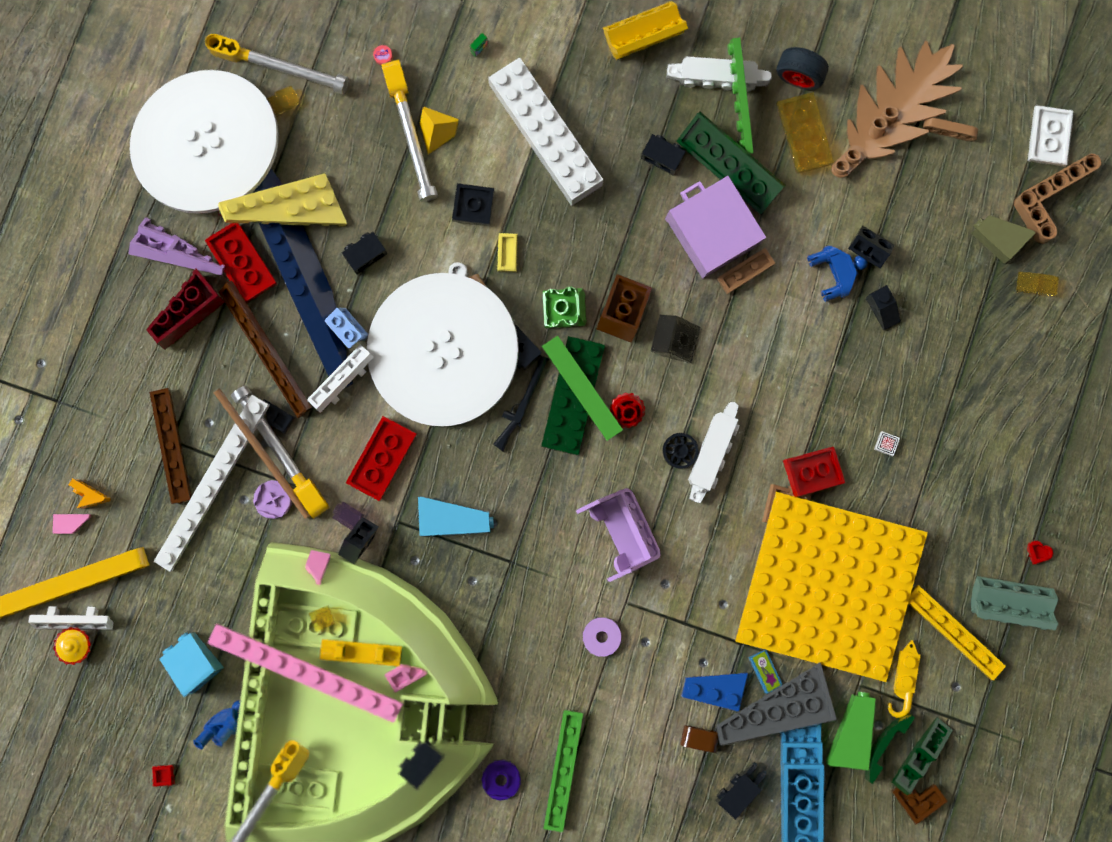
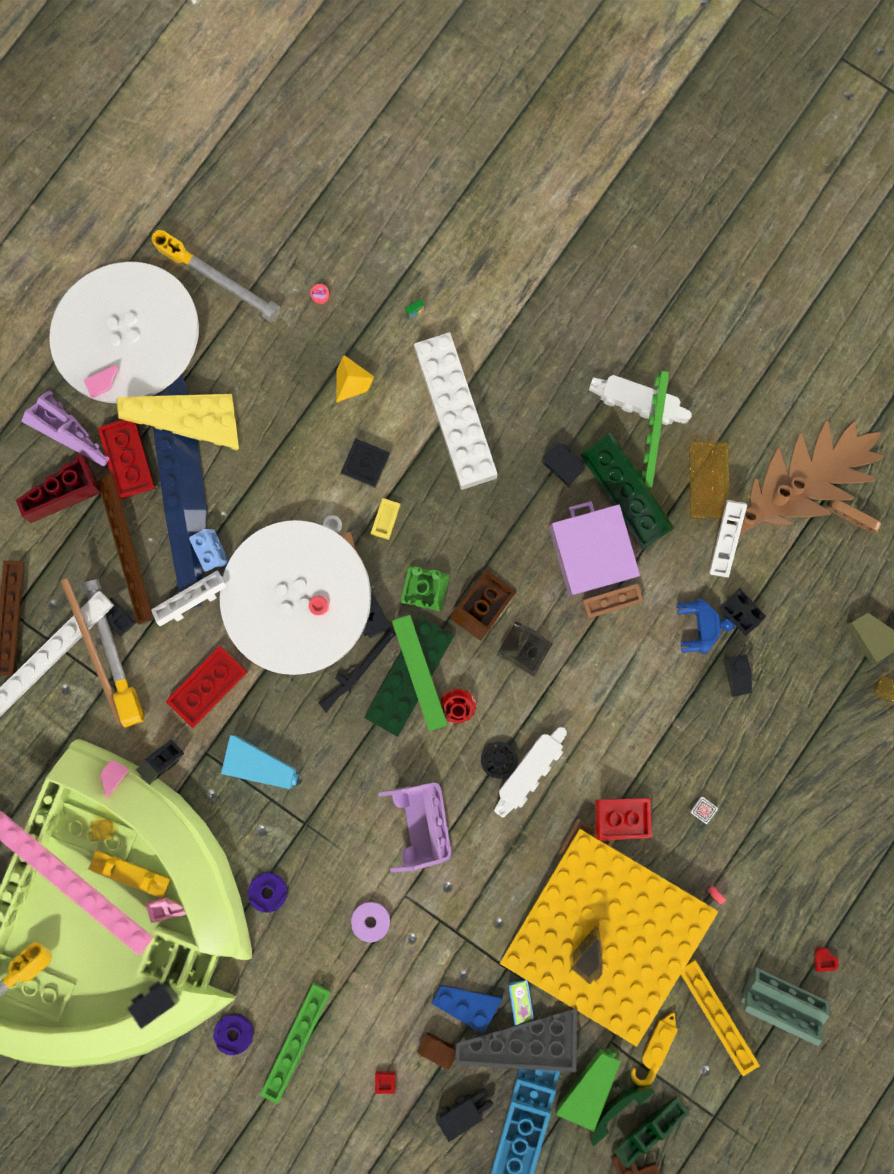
camera: 20 degrees right, 0 degrees up
lavender tile [253,480,292,519] -> none
clear yellow slope [266,86,300,116] -> none
clear purple brick [333,502,365,530] -> none
black brick [341,232,388,275] -> none
flat silver piece [381,59,438,202] -> none
yellow brick [603,1,688,59] -> none
black wheel [776,47,829,90] -> none
none -> bright pink tile [84,365,119,398]
none -> dark purple tile [248,872,288,913]
none -> coral tile [309,596,329,615]
none -> red tile [375,1071,395,1094]
none -> clear smoke slope [570,926,603,984]
none -> coral tile [707,885,726,905]
none -> white hinge [709,500,747,578]

